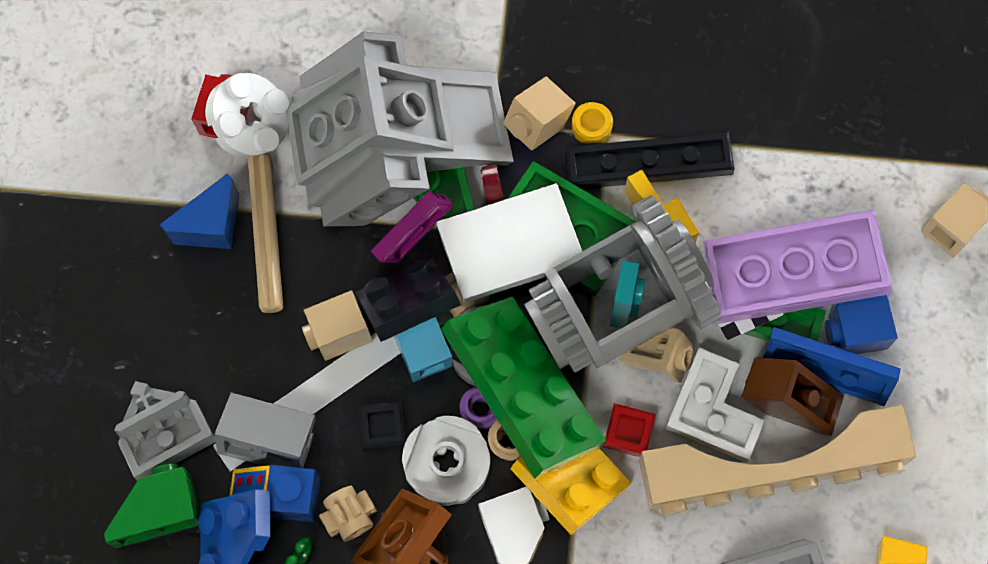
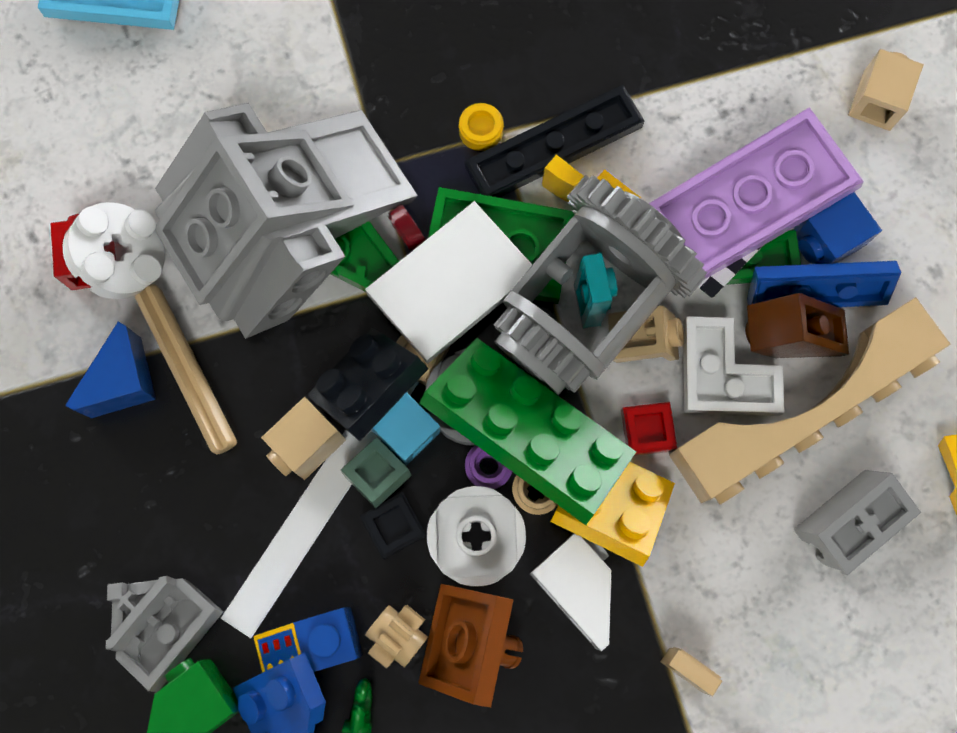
camera: 25 degrees left, 5 degrees up
light grey hinge [215,393,315,468] -> none
magenta tile [371,191,453,263] -> none
tan brick [503,76,576,151] -> none
none -> sand green plate [341,437,412,509]

